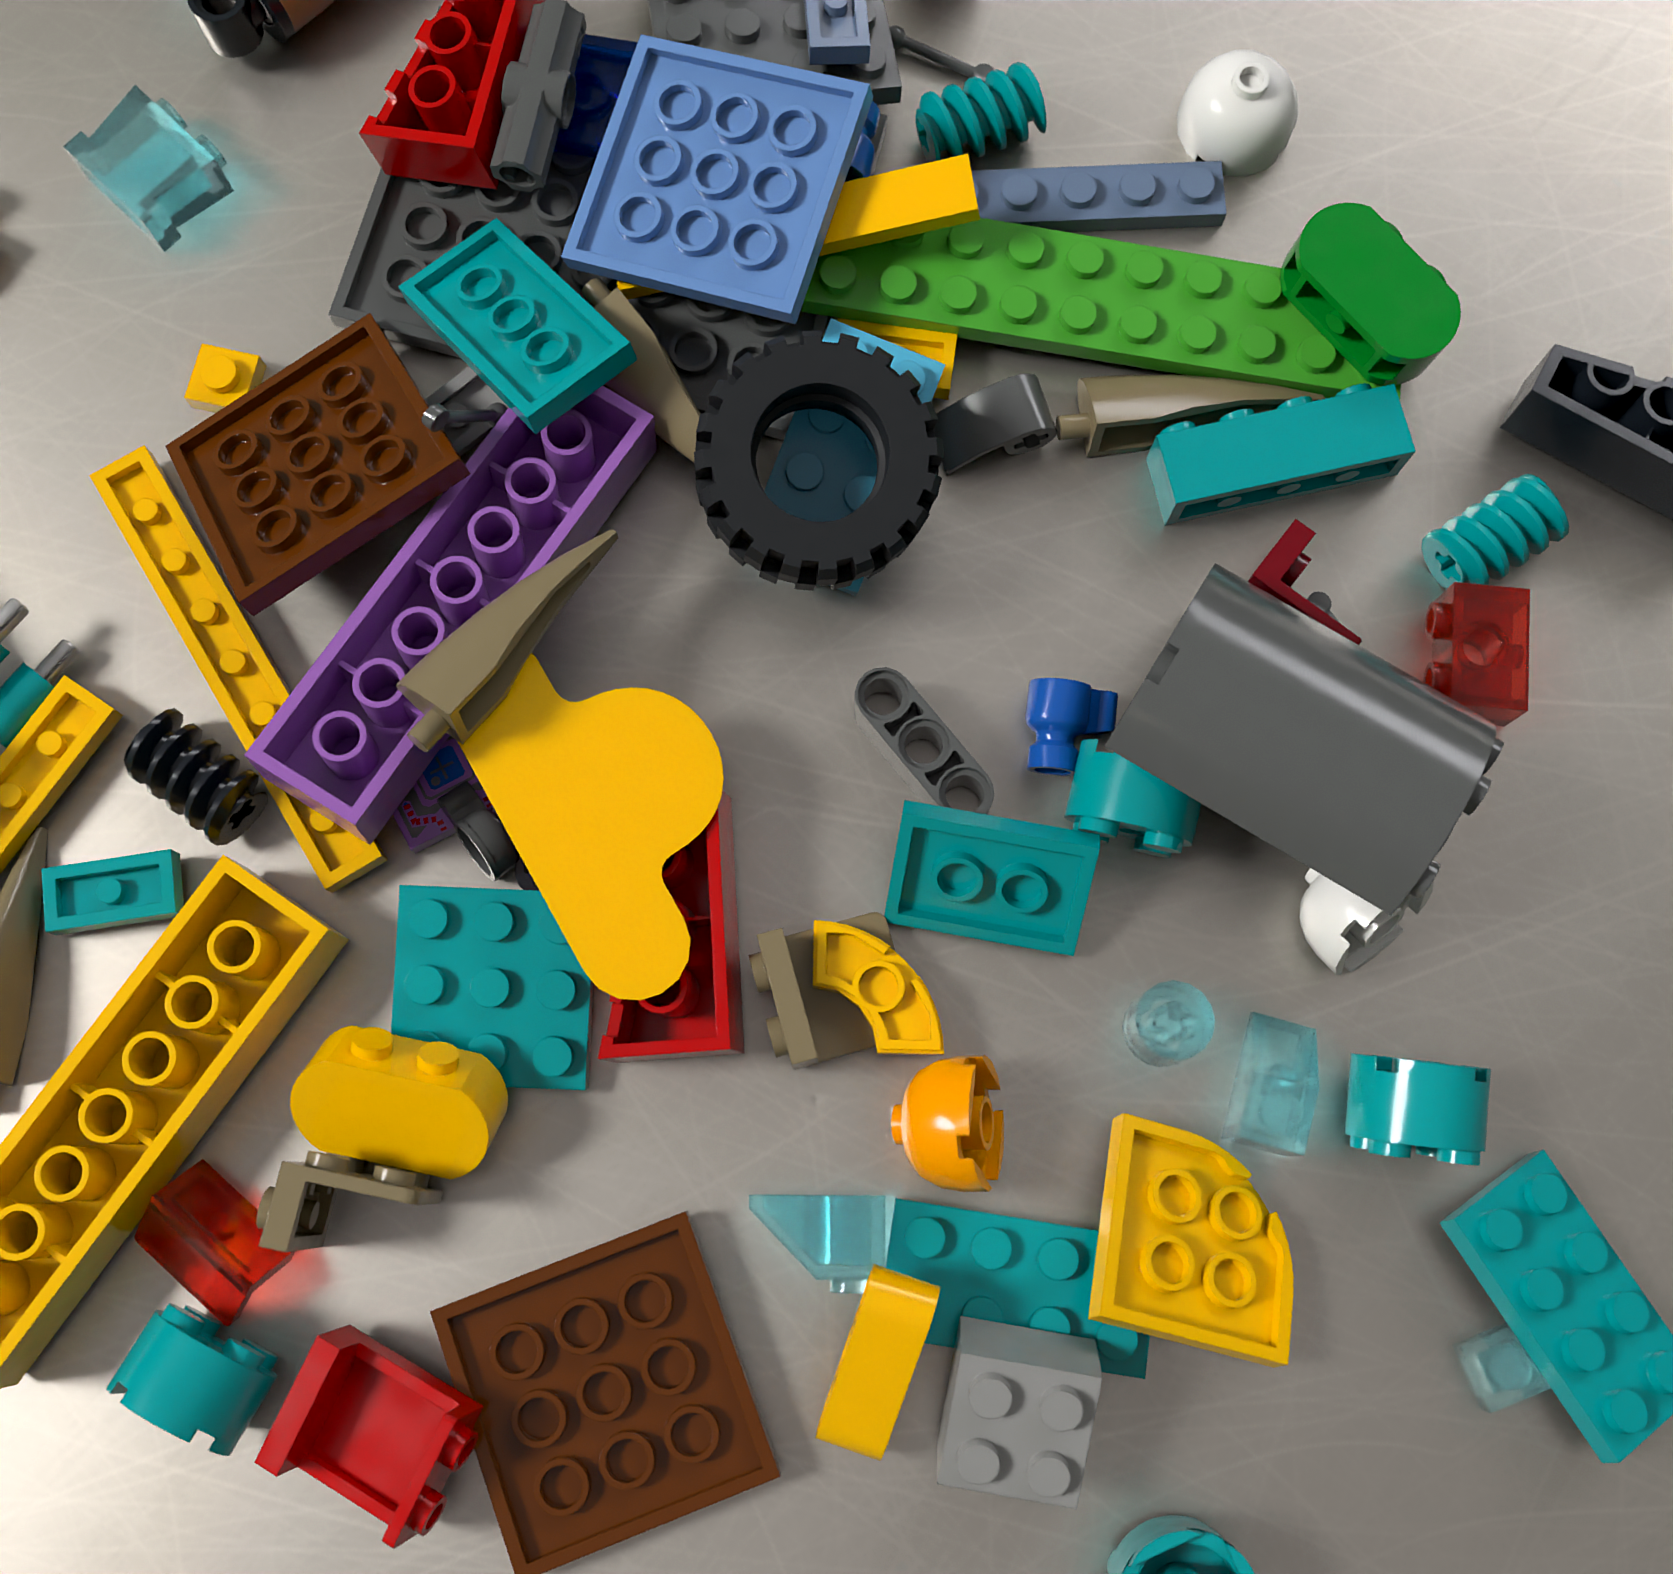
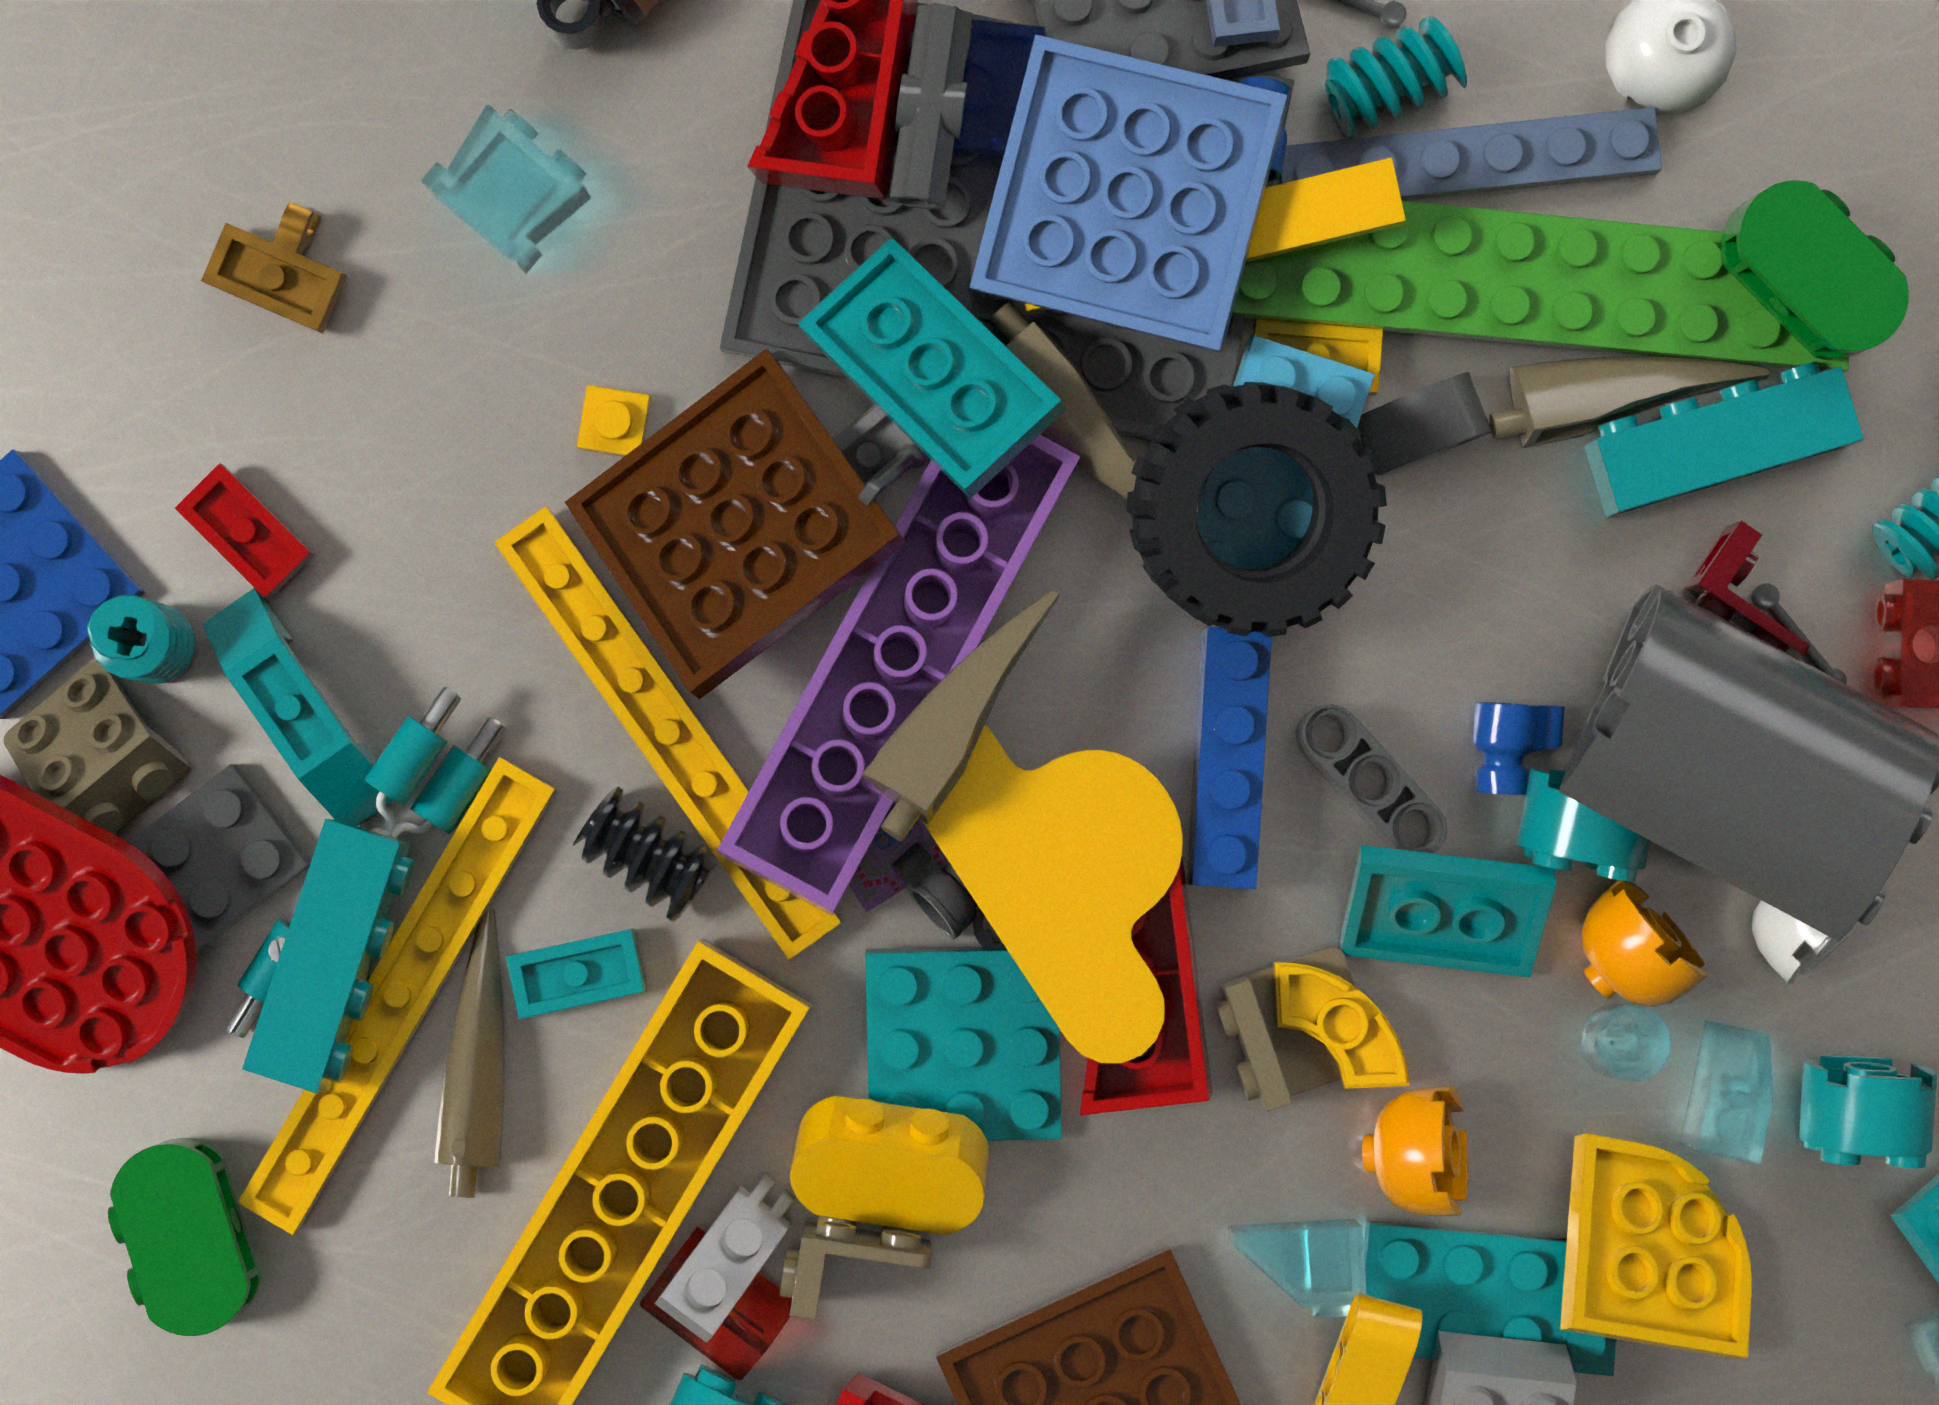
camera: 10 degrees left, 10 degrees up
none -> light grey hinge [655,1174,796,1343]
none -> blue brick [1186,627,1272,889]
none -> light orange cylinder [1582,880,1708,1007]

